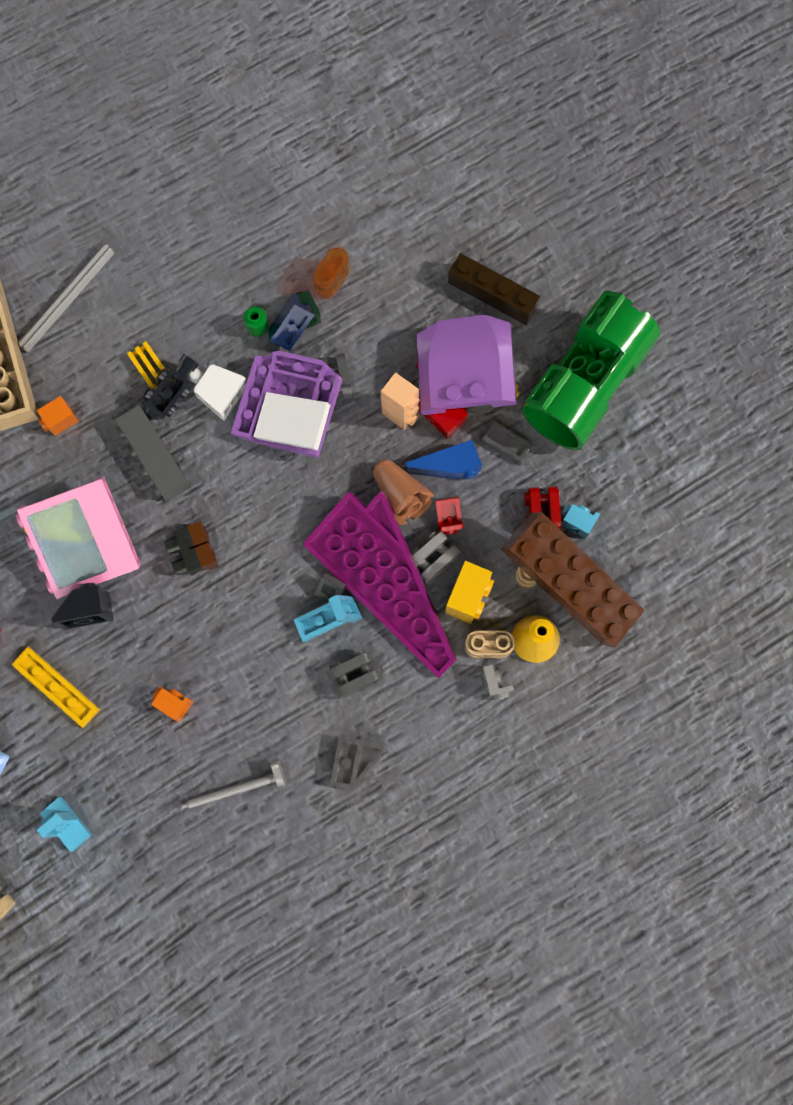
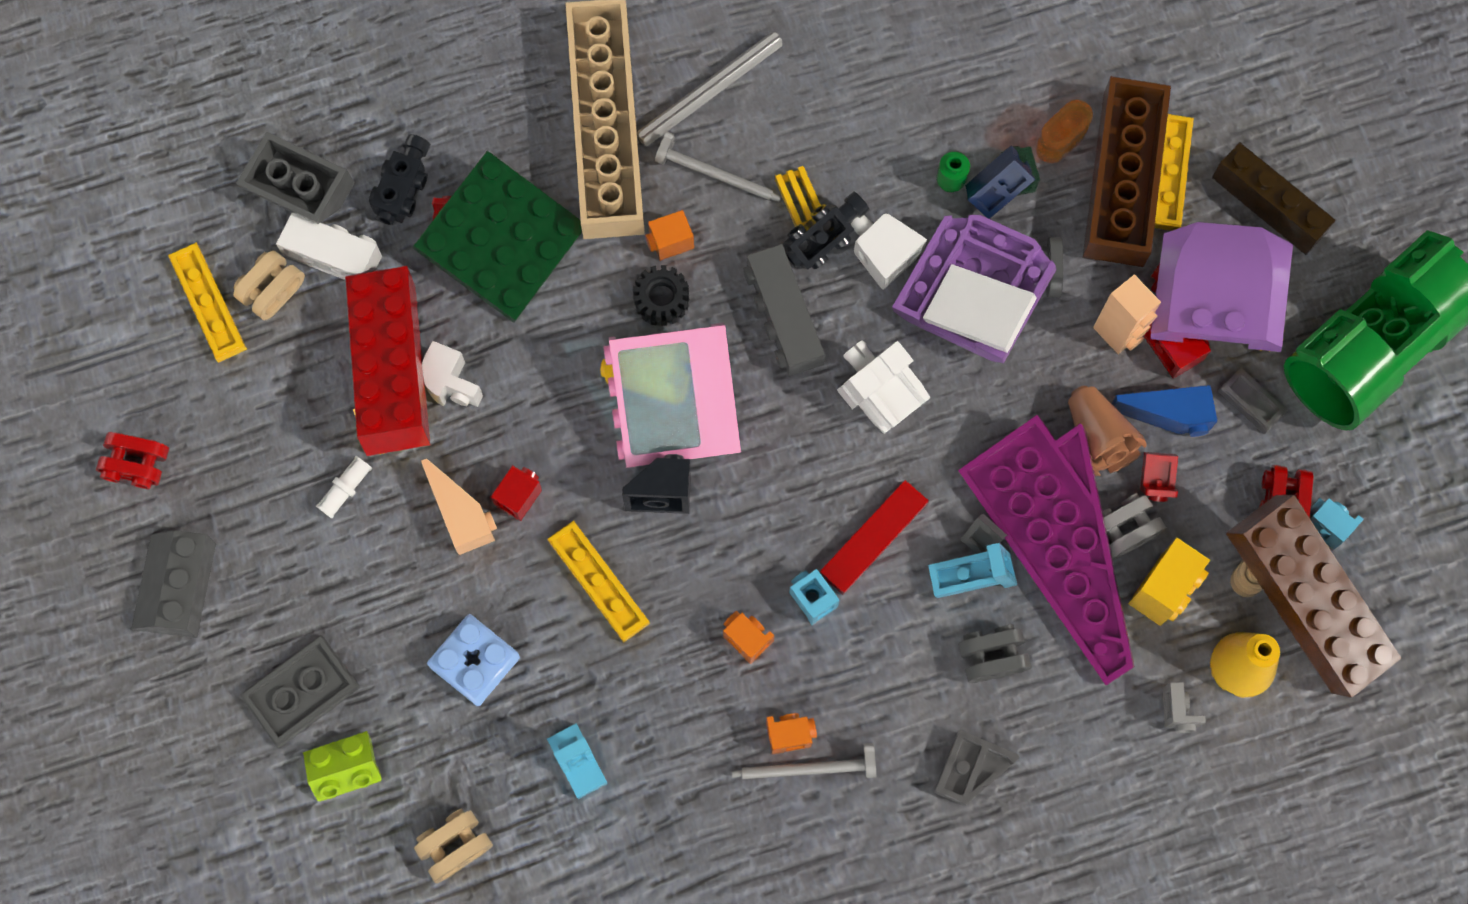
camera: 10 degrees right, 5 degrees down
hips [164,521,219,576] -> none
tan brick [464,631,515,659] -> none
none -> black tyre [633,265,690,326]
none -> light grey piece [655,131,781,202]
none -> orange brick [766,713,817,755]
none -> medium azure brick [789,569,840,625]
none -> red tile [820,480,929,595]
none -> white piece [837,340,930,434]
none -> reddish brown brick [1082,76,1171,267]
none -> yellow tile [1154,114,1194,231]

